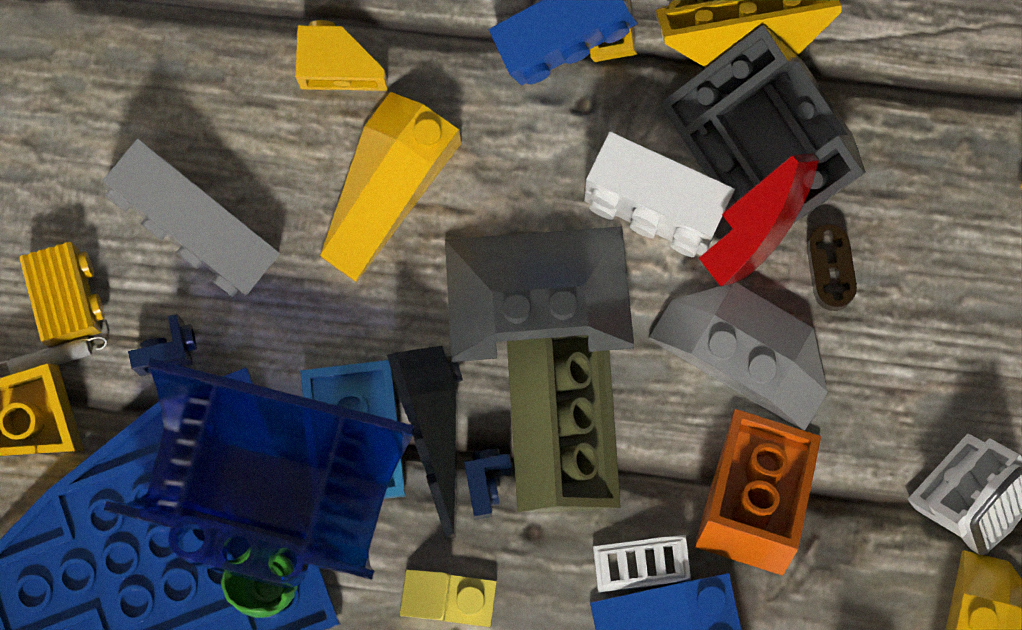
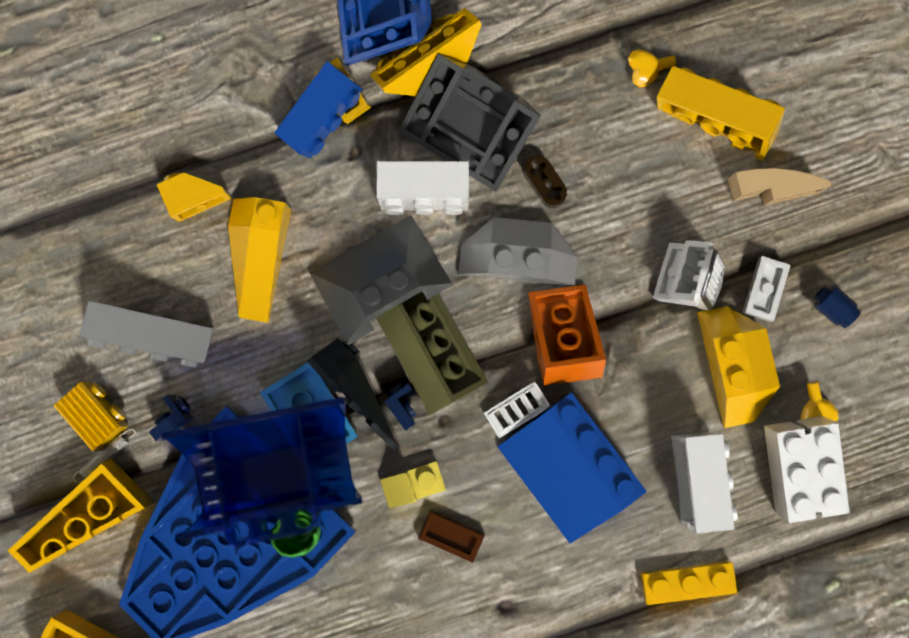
camera: 30 degrees left, 5 degrees up
red slope [699,153,819,287] -> none

